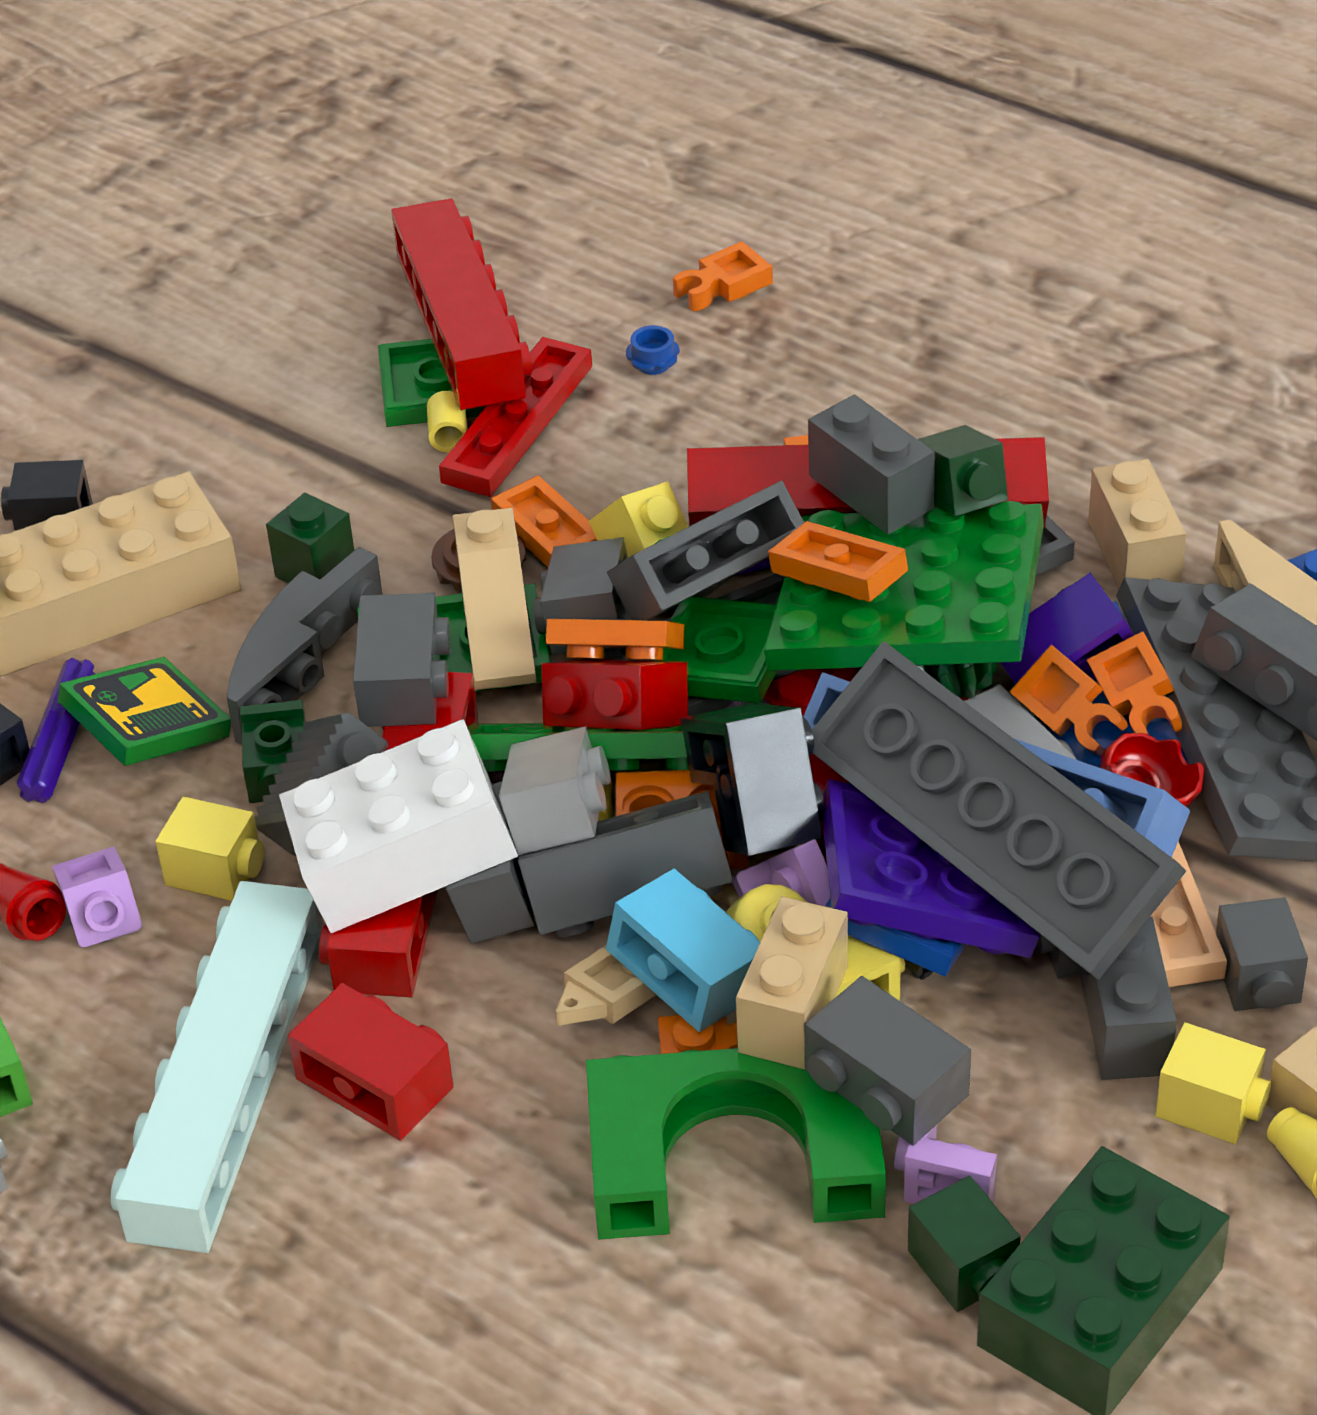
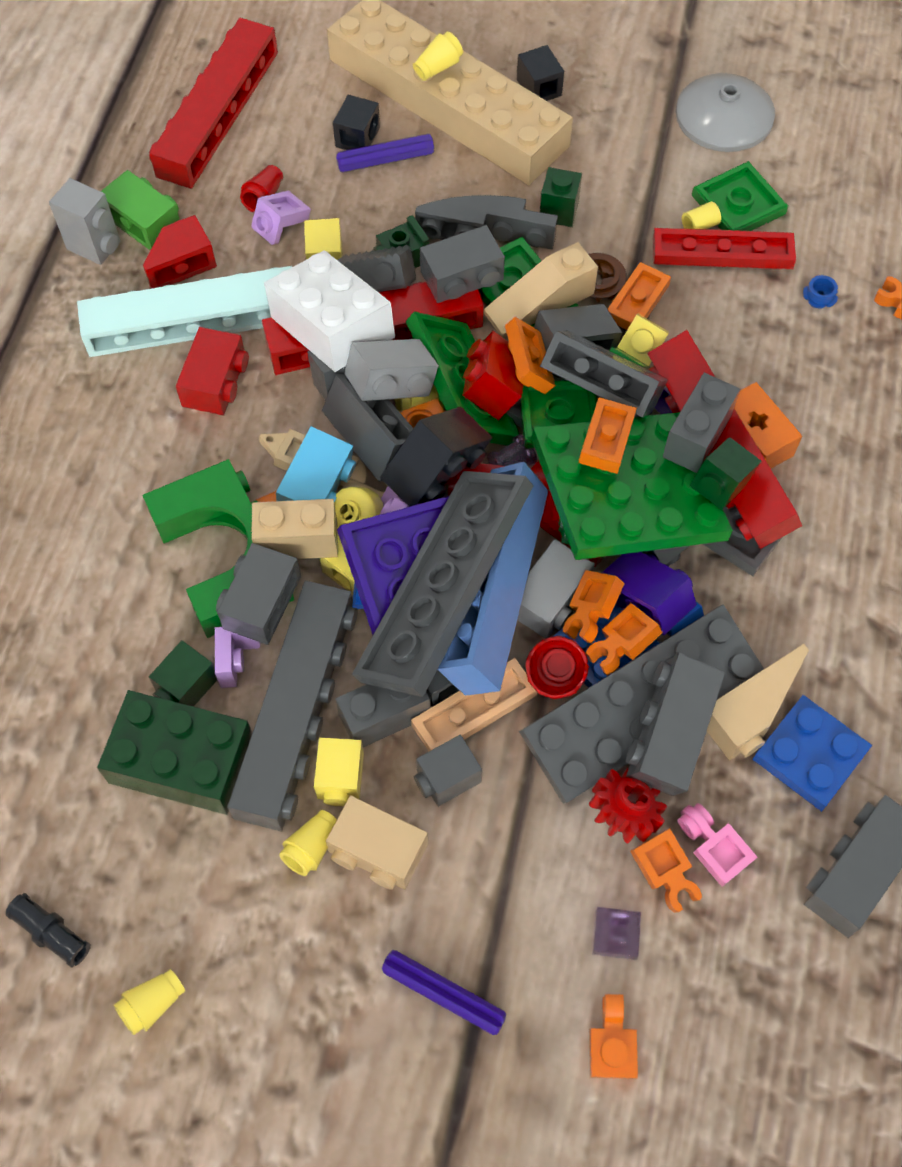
camera: 65 degrees right, 20 degrees up
tile [58,656,231,766] -> none
red brick [391,198,532,410] -> none
tan brick [1088,459,1186,588] -> none
none -> red slope [143,215,217,289]
none -> dark grey brick [228,580,358,832]
none -> light grey dish [676,73,775,152]

